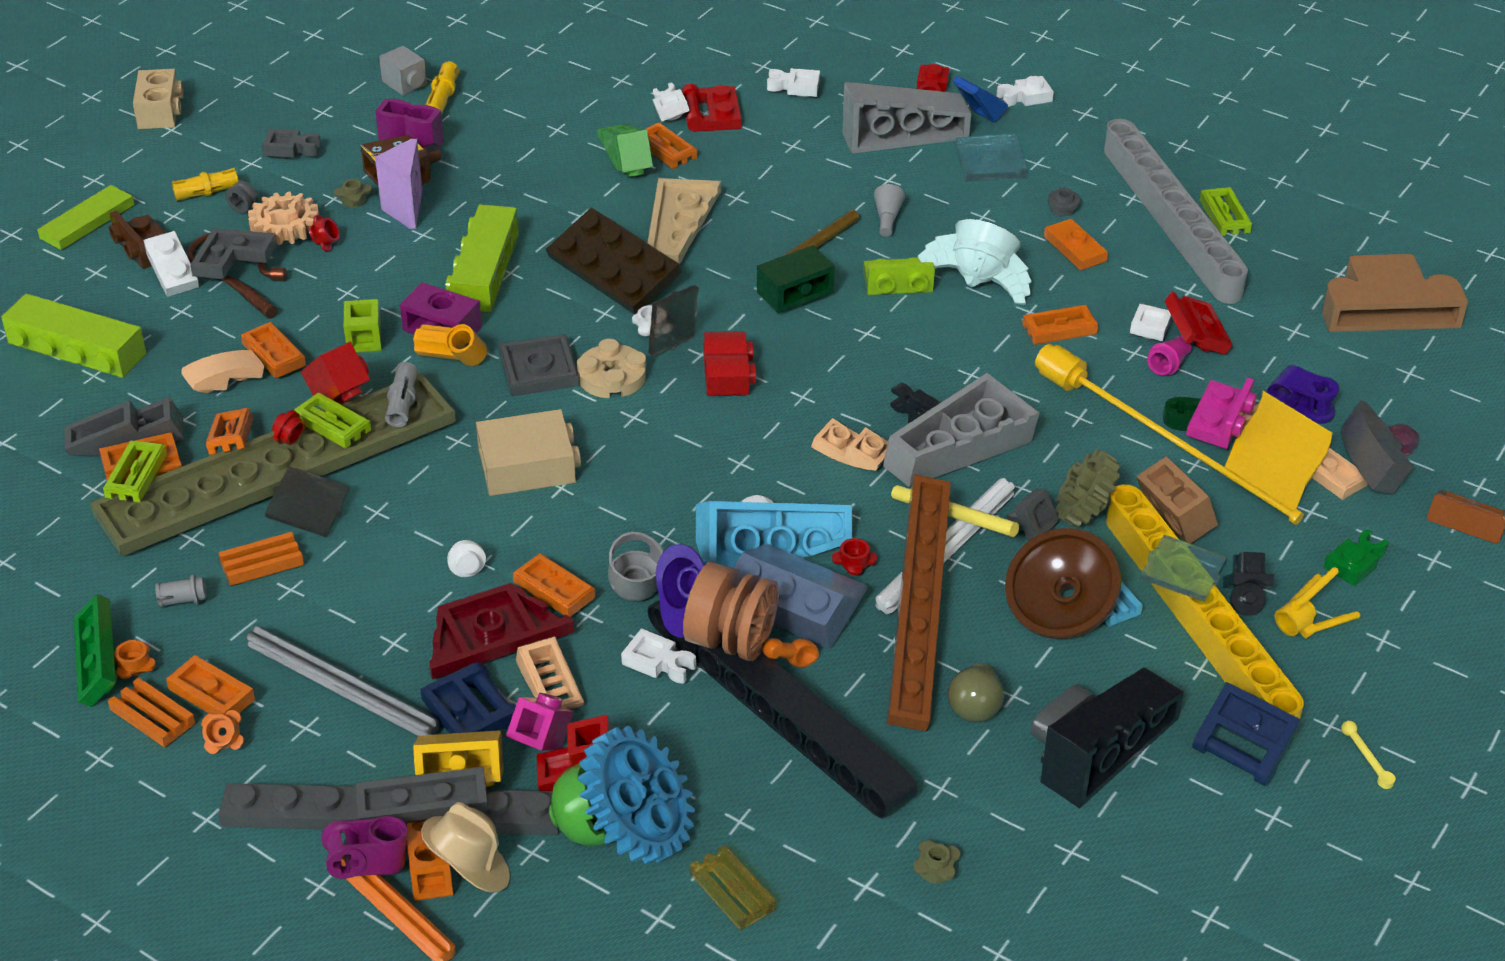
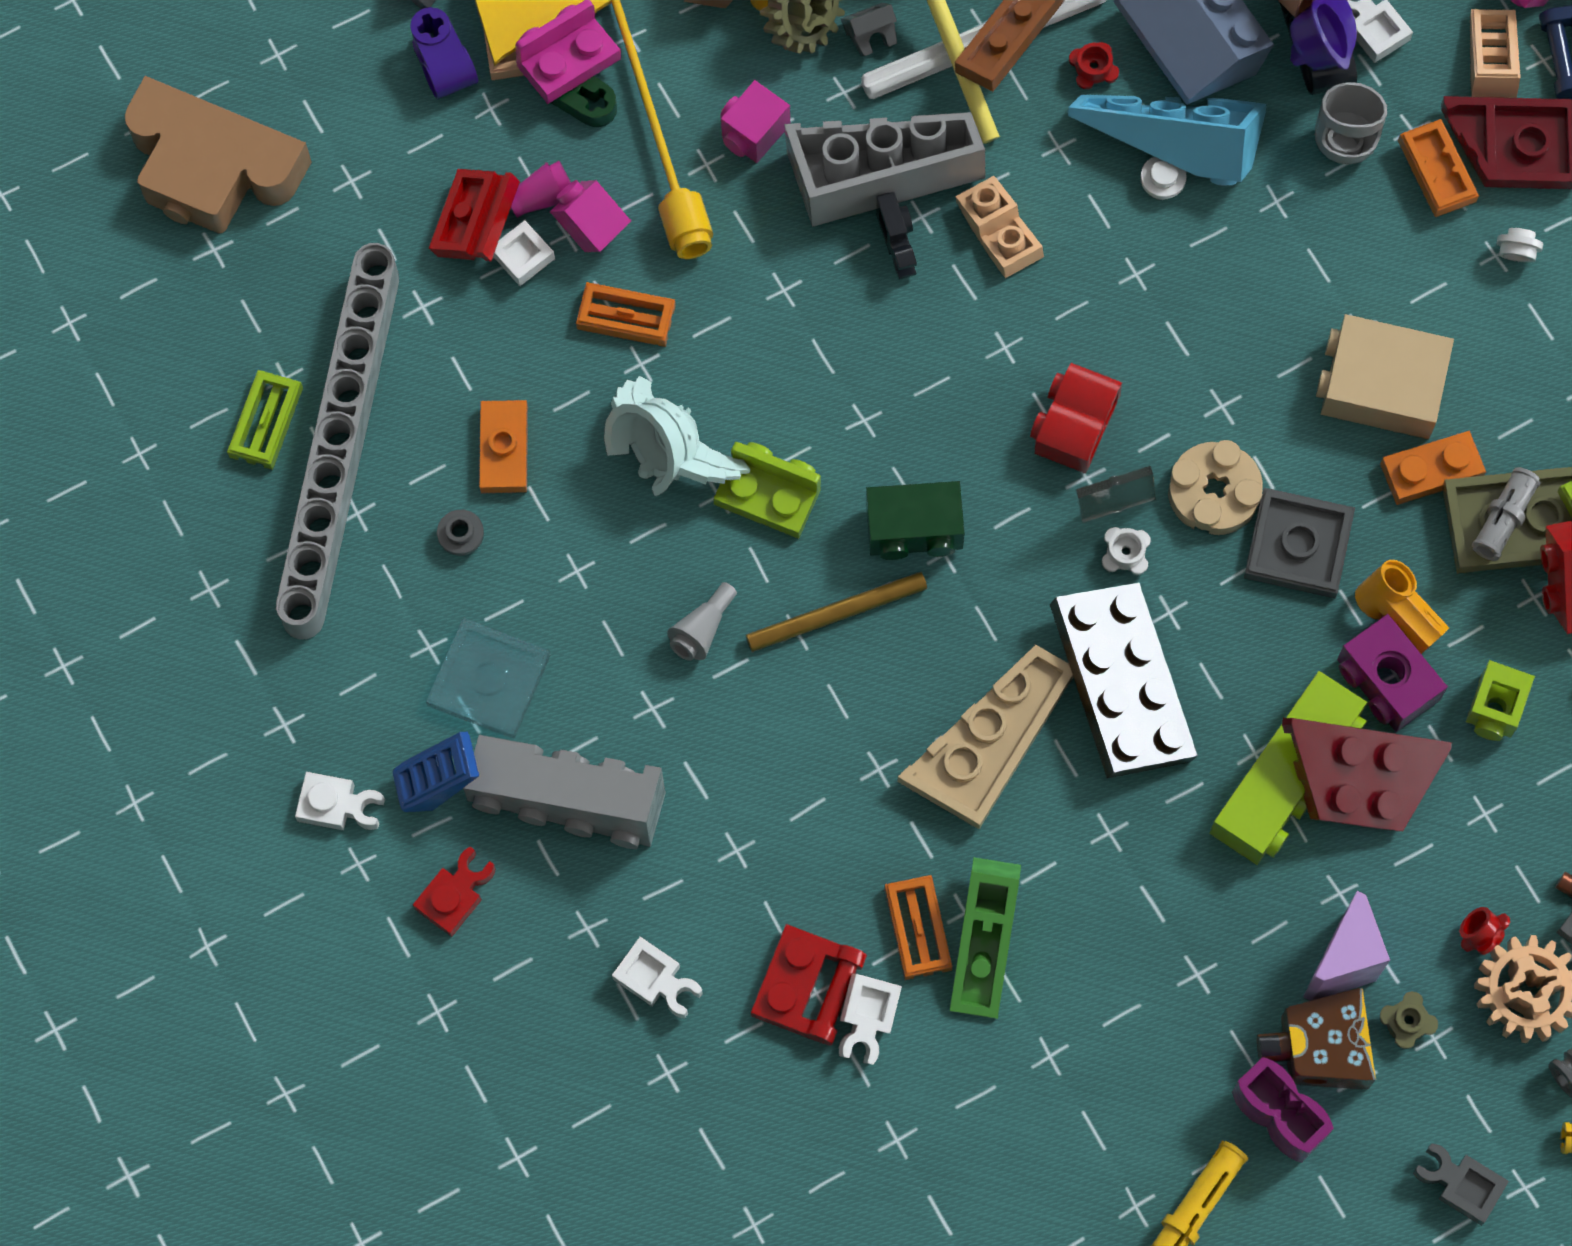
camera: 150 degrees left, 30 degrees up
none -> dark pink brick [550,180,631,252]
none -> dark pink brick [720,80,791,163]
none -> dark red wing [1282,718,1452,832]
none -> orange plate [1380,430,1486,505]

